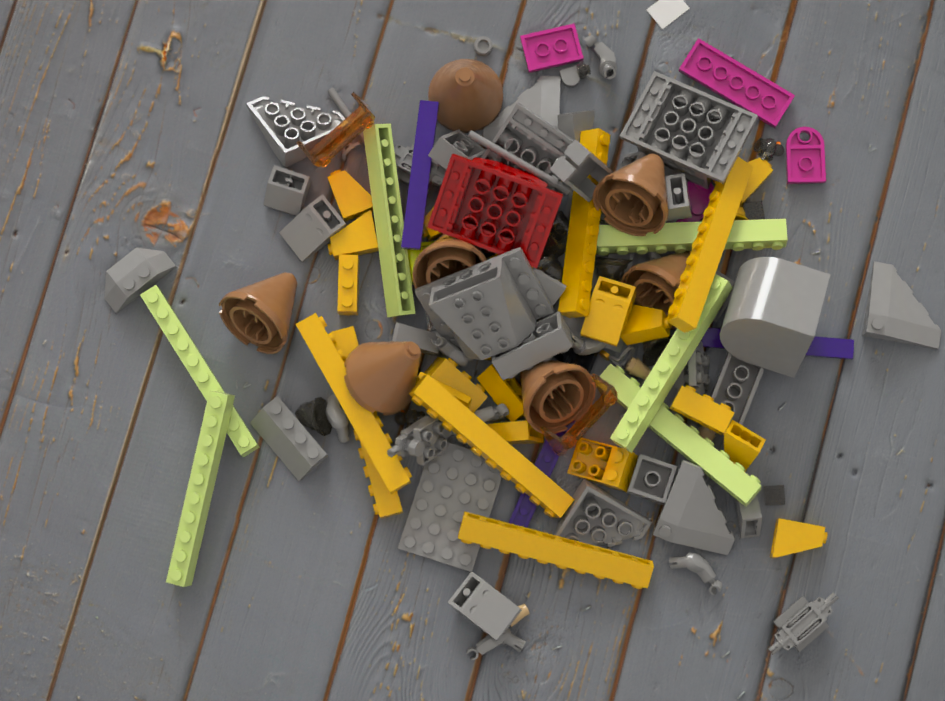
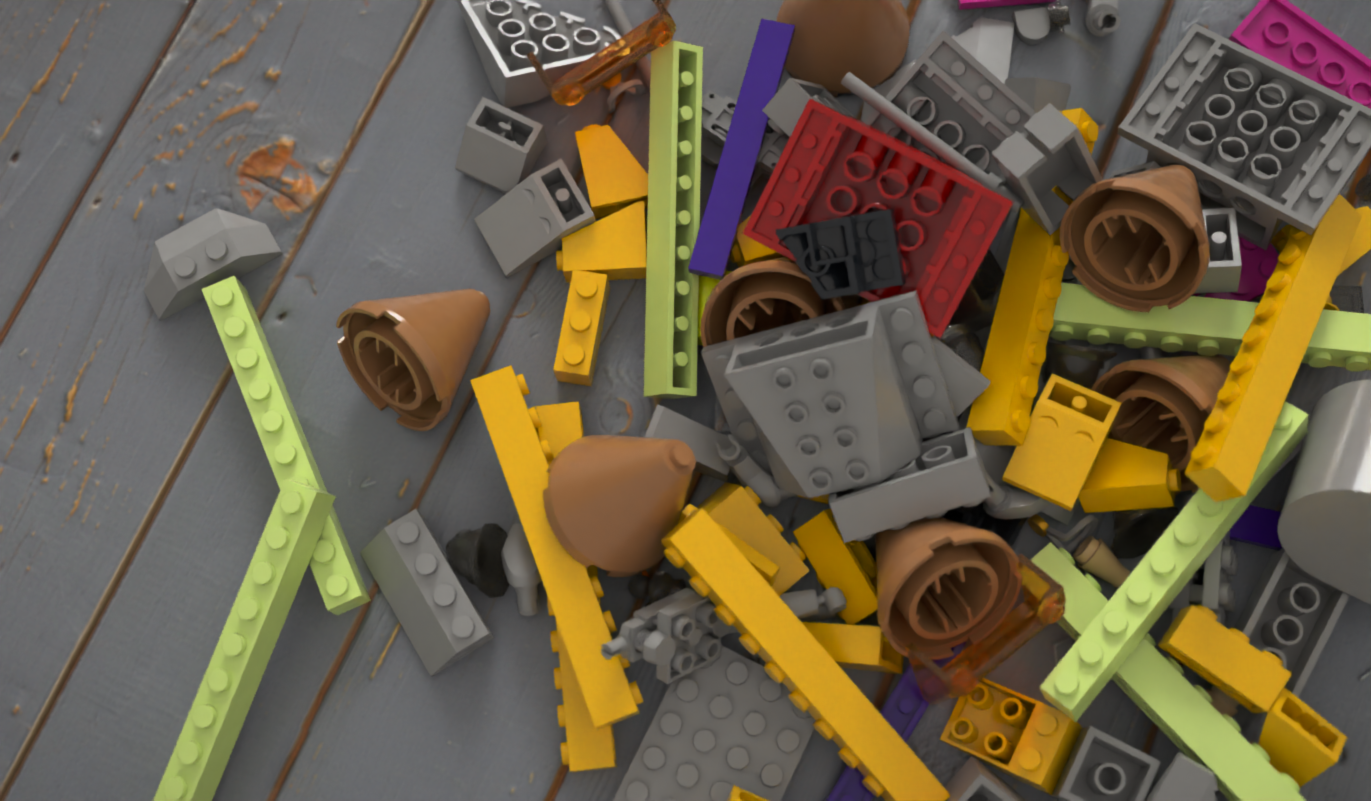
camera: 10 degrees right, 5 degrees down
none -> black slope [776,208,906,299]

